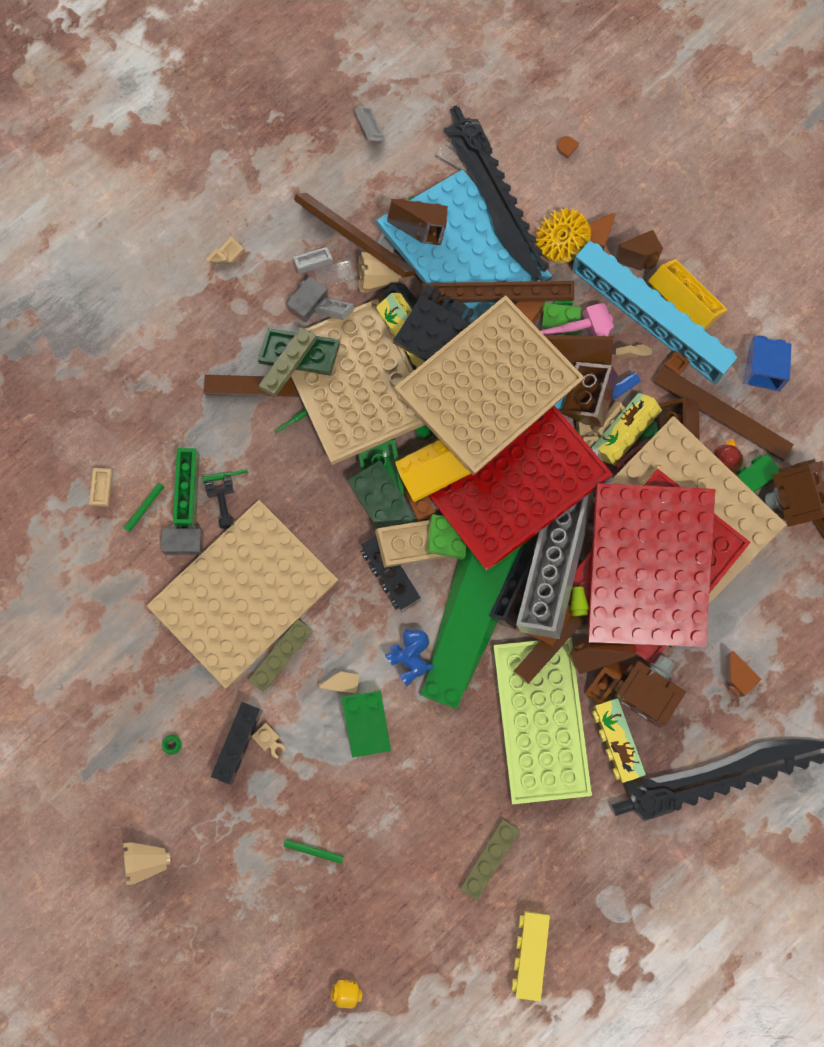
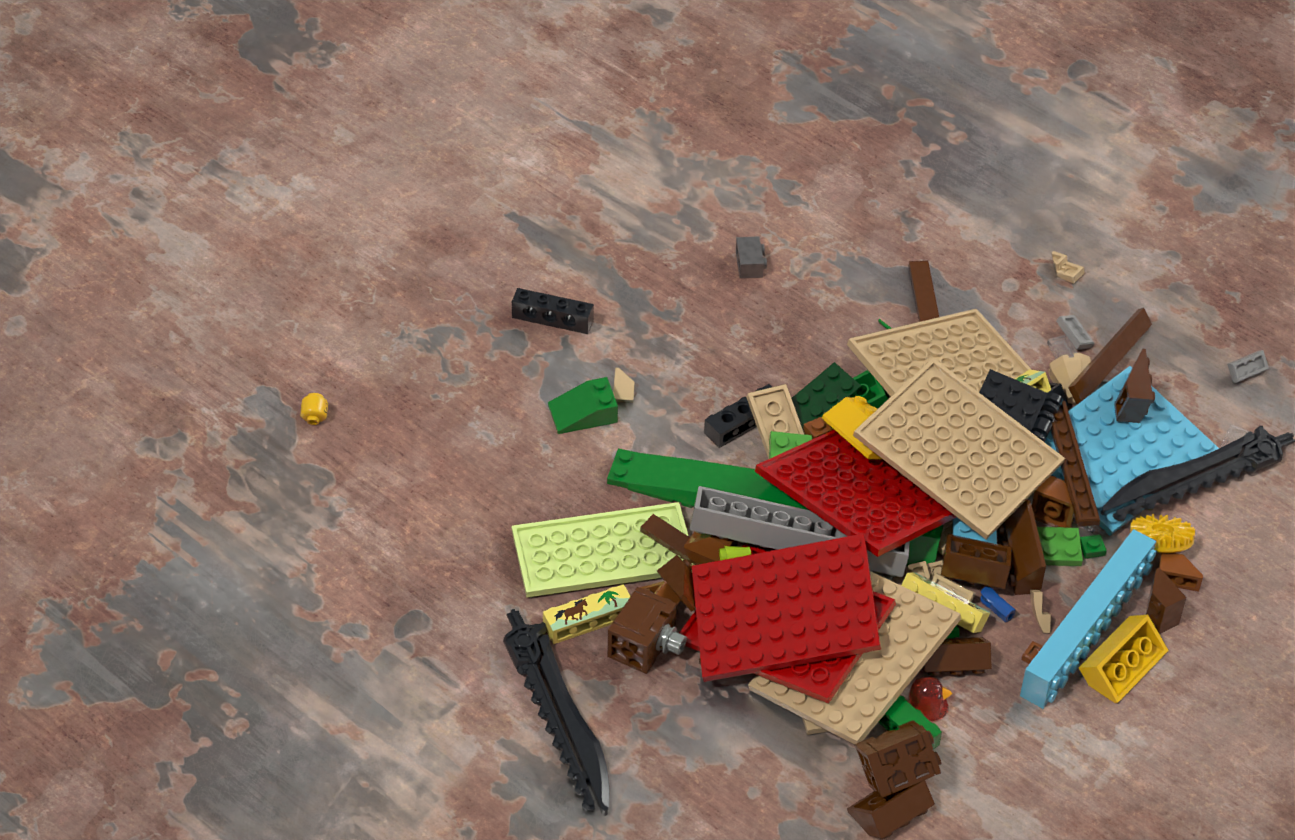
camera: 80 degrees right, 30 degrees down
tan plate [89,468,113,507] -> none
tan cone [123,842,170,885] -> none
green bar [124,483,164,532] -> none
tan plate [147,500,339,689] -> none
green plate [162,735,182,755] -> none
green brick [173,448,200,528] -> none
green piece [202,469,248,484] -> none
black bar [205,476,235,529] -> none
olive plate [248,619,313,693] -> none
tan plate [251,723,287,759] -> none
olive plate [258,328,317,397] -> none
dark green plate [258,328,340,376] -> none
green bar [284,839,344,864] -> none
flat silver brick [287,276,328,323] -> none
light grey plate [314,297,355,320] -> none
blue animal [385,629,434,687] -> none
olive plate [460,819,520,900] -> none
light yellow brick [511,911,550,1001] -> none
bright pink piece [540,303,614,336] -> none
dark orange tile [557,136,579,159] -> none
reddish brown tile [653,366,794,461] -> none
dark orange slope [726,651,762,697] -> none
blue slope [743,336,792,392] -> none

